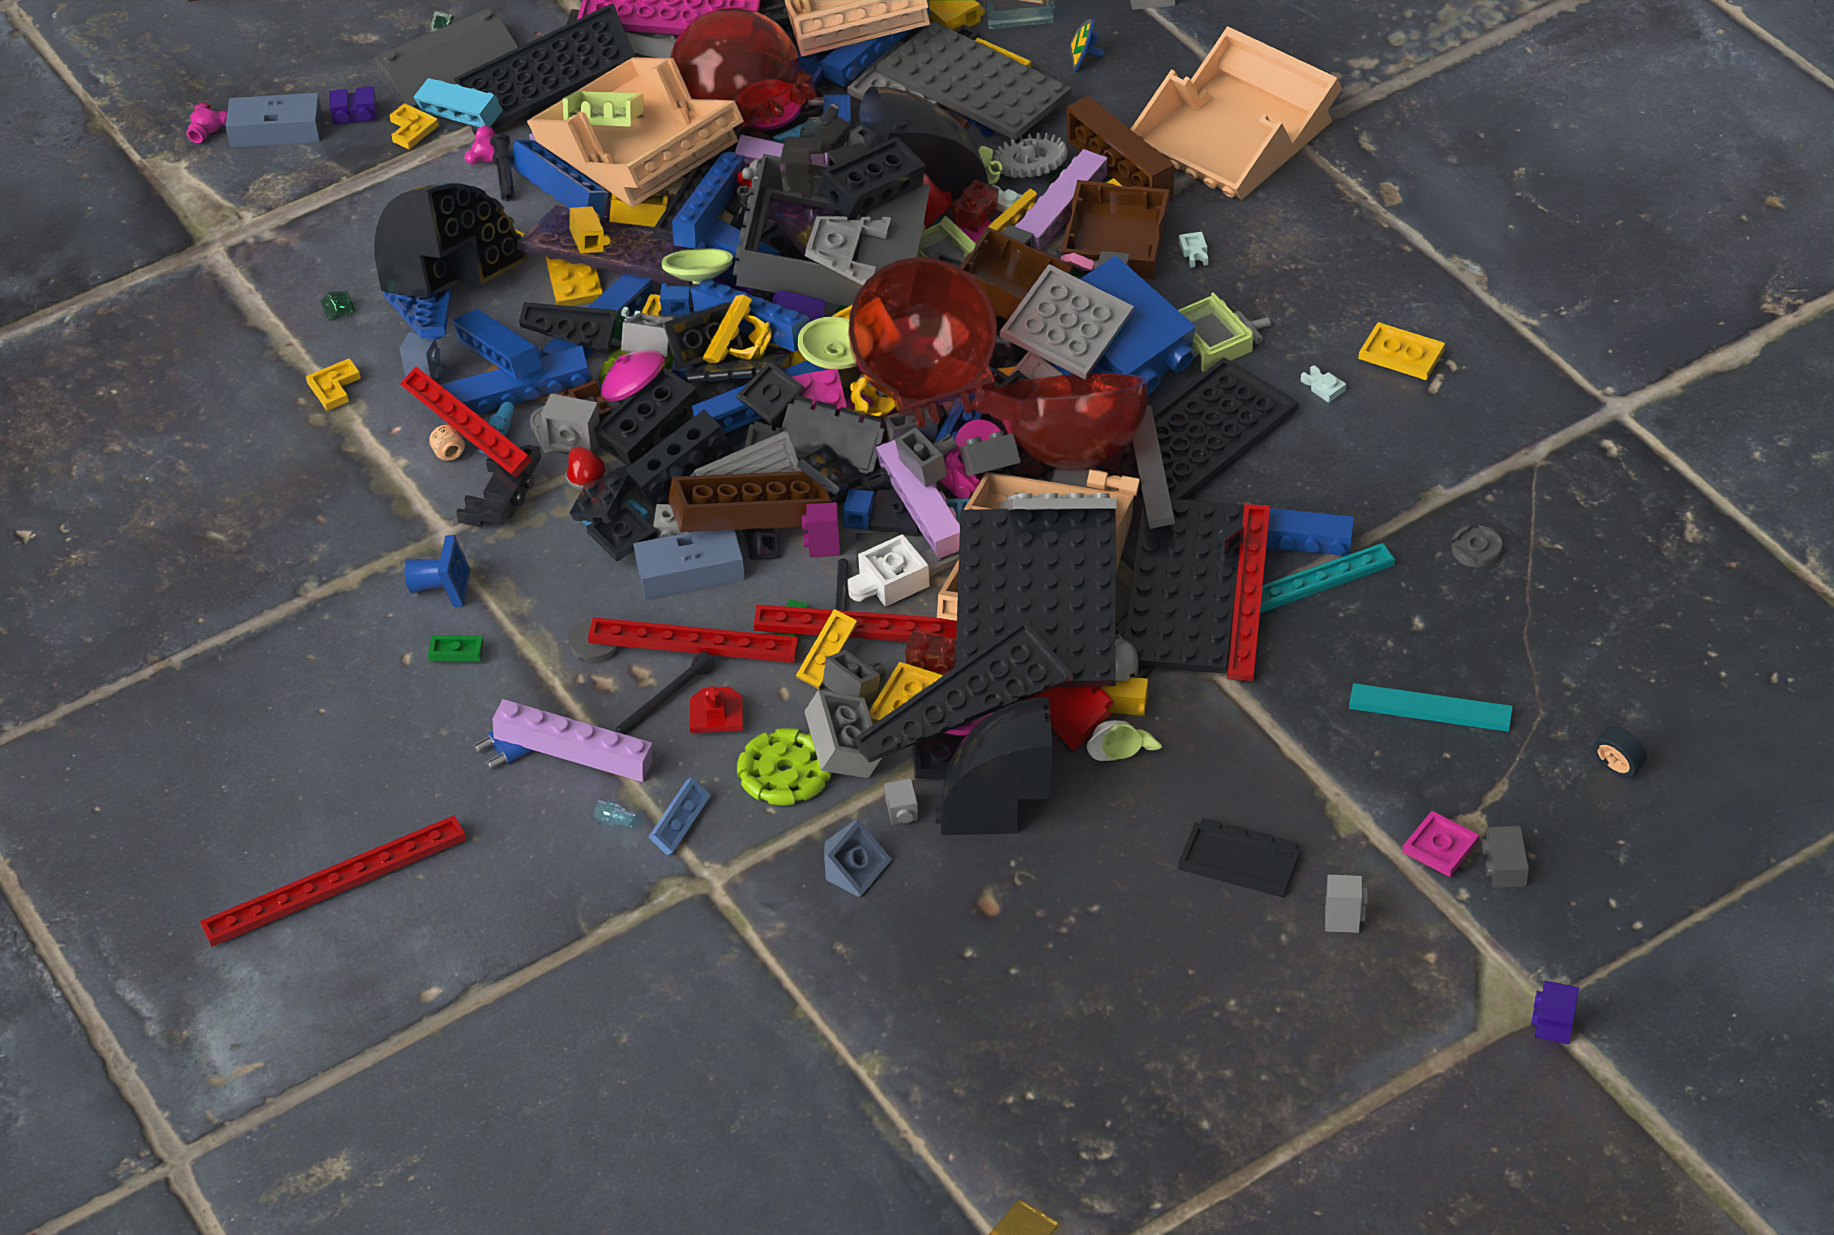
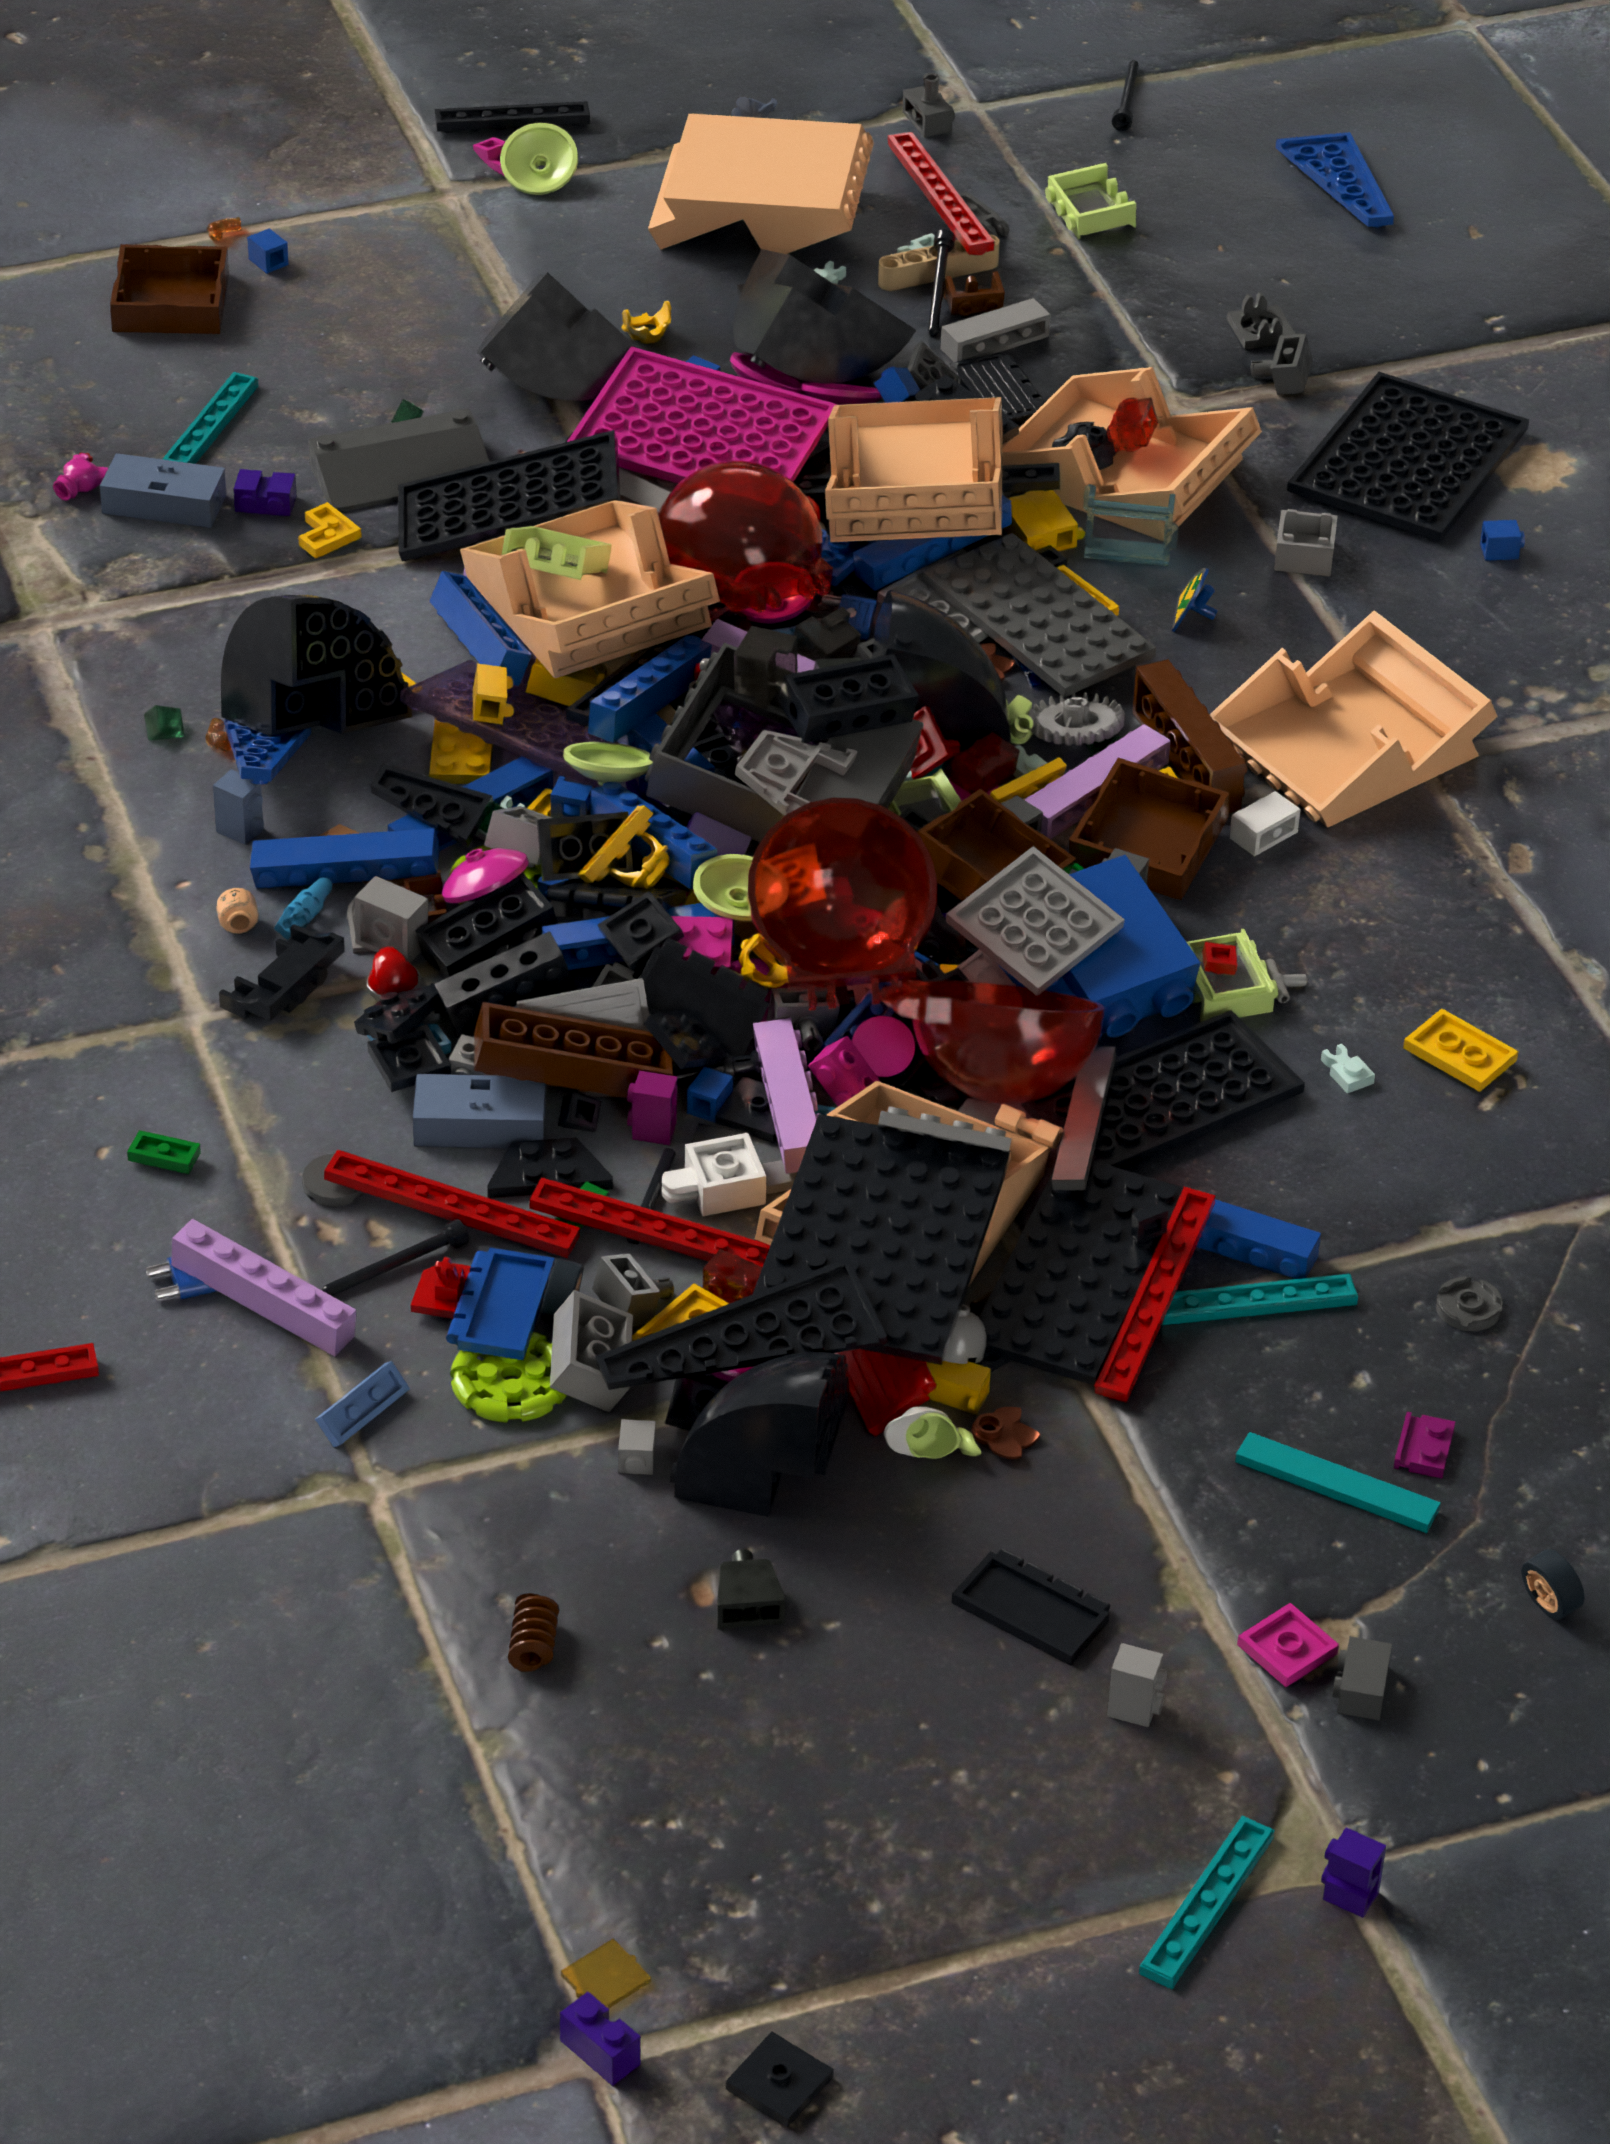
camera: 10 degrees right, 5 degrees down
yellow plate [306,358,361,411] -> none
red plate [400,366,532,478] -> none
blue plant [405,535,471,607] -> none
medium azure brick [414,78,503,127] -> none
blue brick [452,309,542,380] -> none
dark pink animal [465,126,496,165] -> none
black pin [490,134,516,201] -> none
clear light blue cone [593,799,635,829] -> none
yellow plate [796,609,857,690] -> none
sand blue slope [824,819,892,897] -> none
dark grey brick [895,427,957,488] -> none
dark grey brick [959,430,1020,477] -> none
bright pink tile [1060,253,1094,272] -> none
light aqua plate [1179,232,1208,268] -> none
none -> teal tile [163,372,259,464]
none -> clear orange arm [205,718,231,752]
none -> blue hinge [446,1248,555,1360]
none -> black wing [487,1137,613,1198]
none -> reddish brown piece [508,1593,560,1672]
none -> black wheel [541,1258,584,1323]
none -> pearl dark grey torso [717,1549,785,1629]
none -> copper plate [972,1407,1040,1459]
none -> teal tile [1139,1815,1275,1990]
none -> red plate [1202,942,1238,975]
none -> white brick [1230,791,1301,856]
none -> magenta plate [1393,1412,1456,1479]

